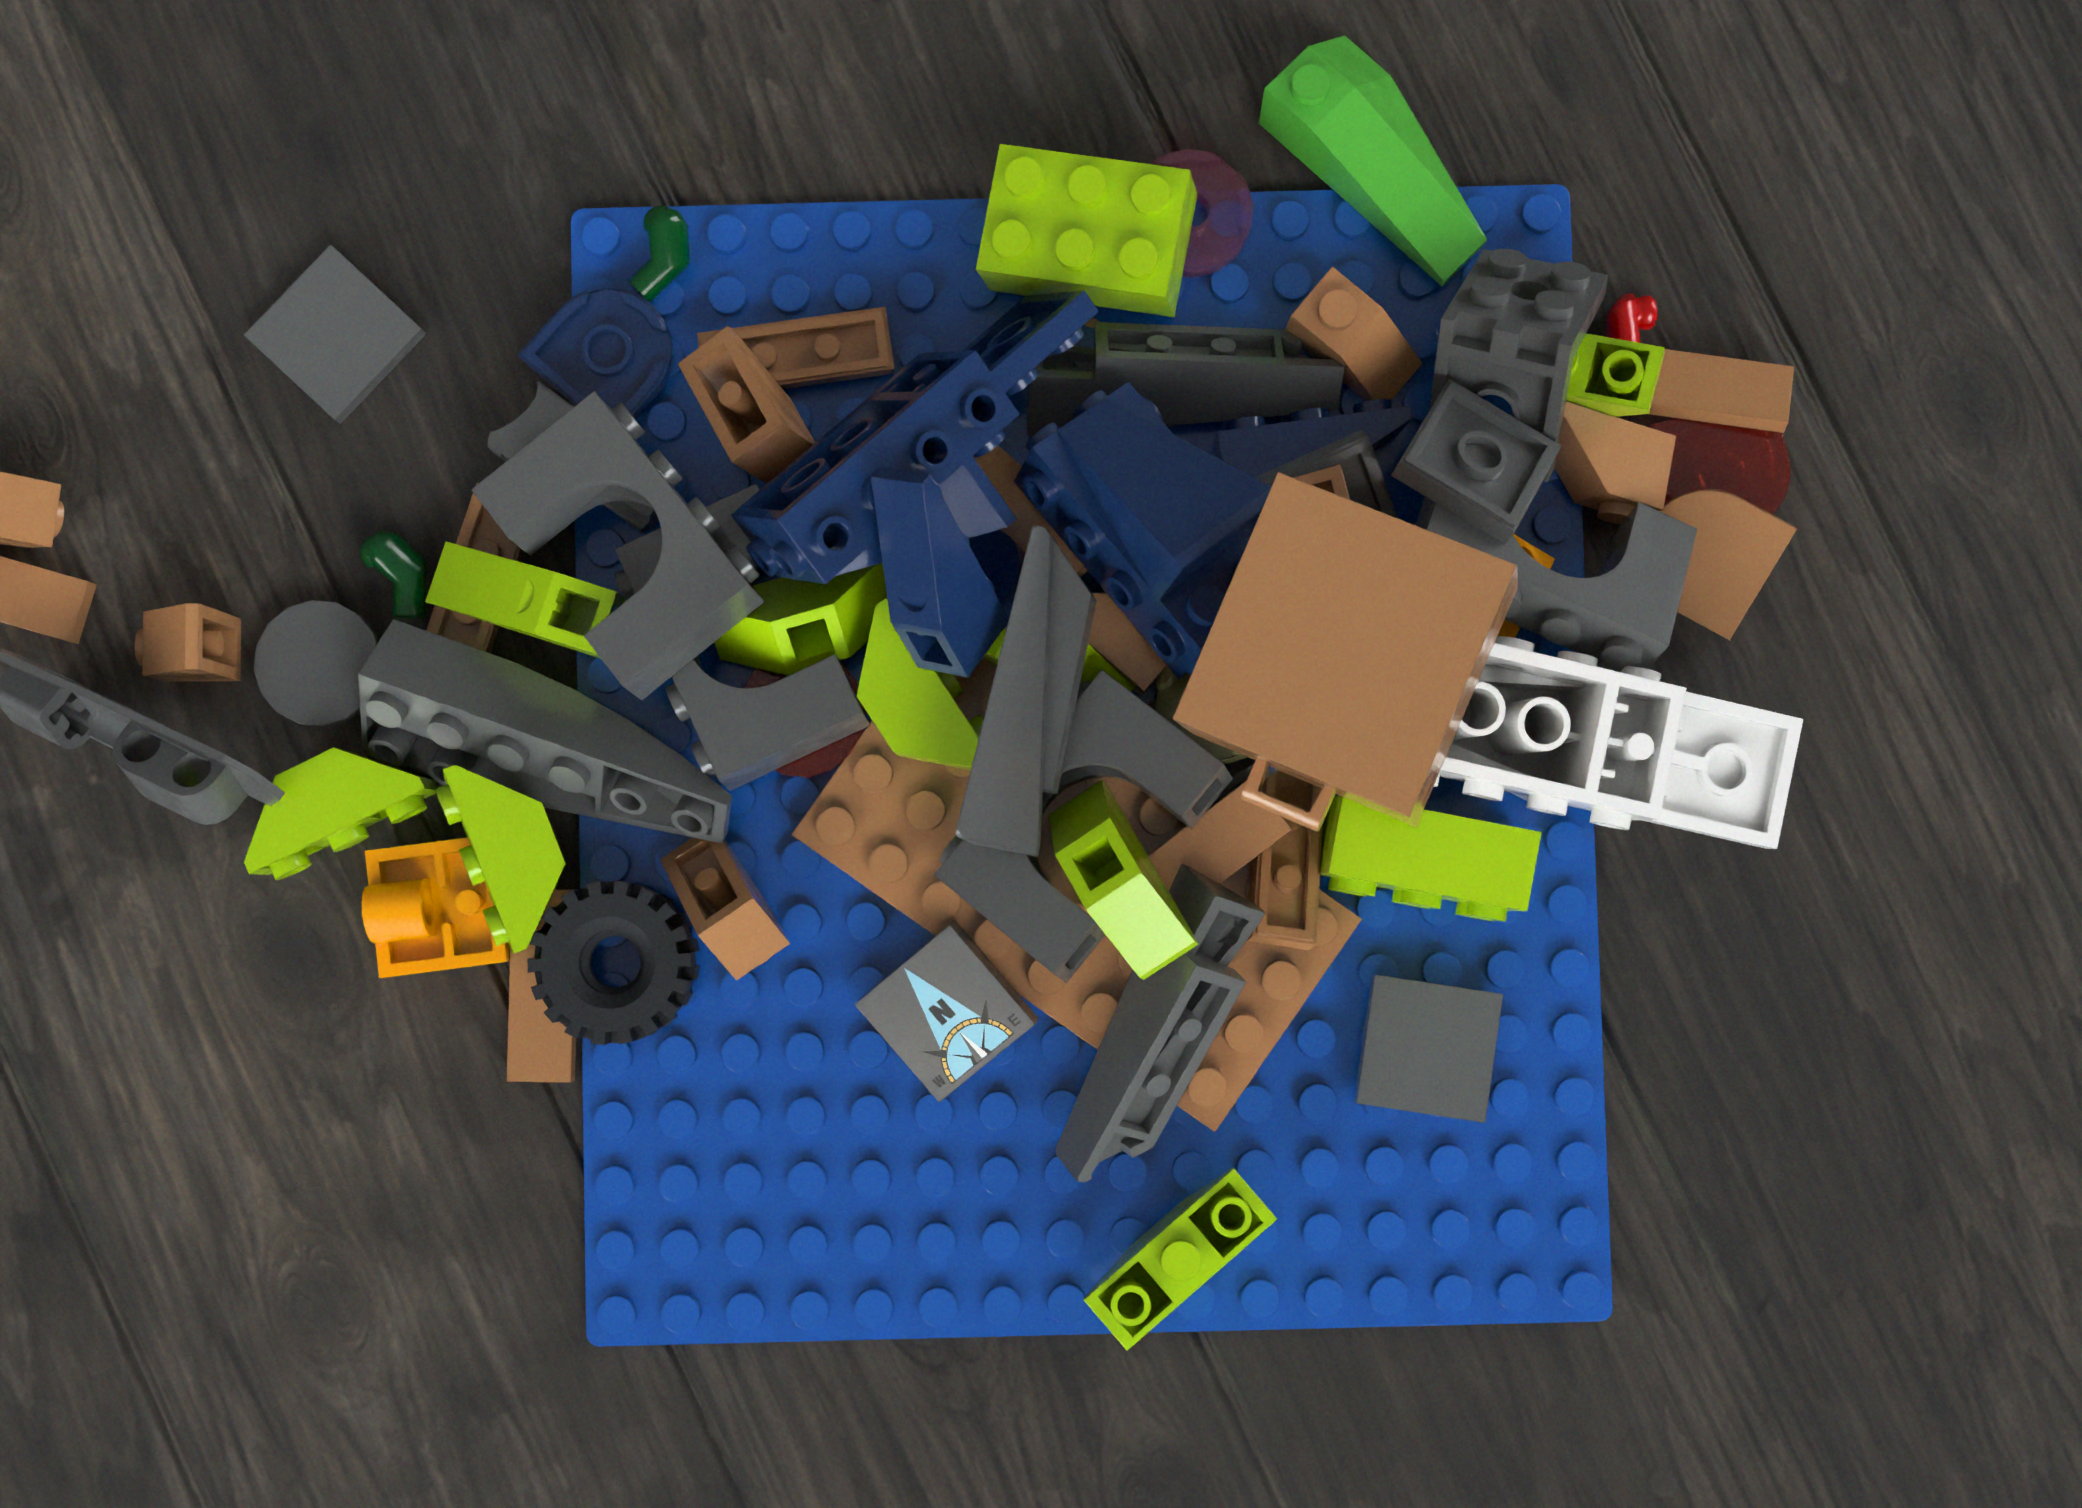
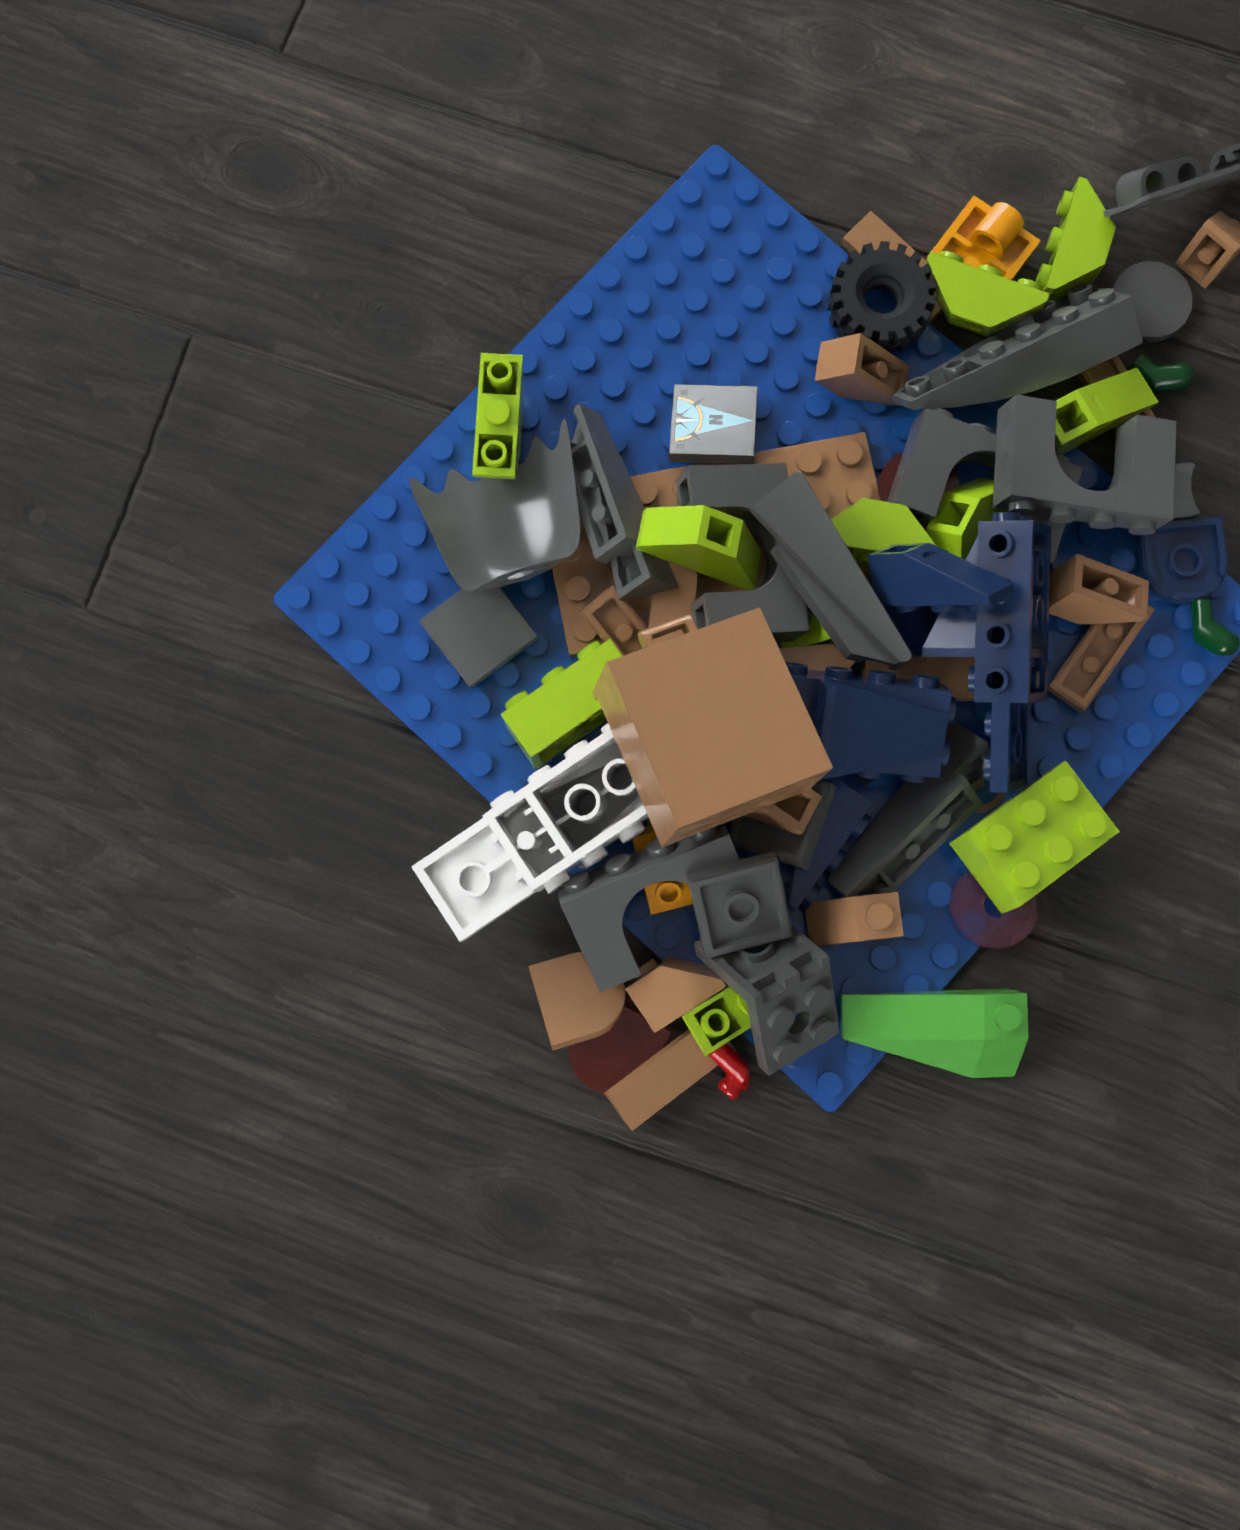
camera: 135 degrees right, 5 degrees down
none -> dark grey piece [409,419,581,592]

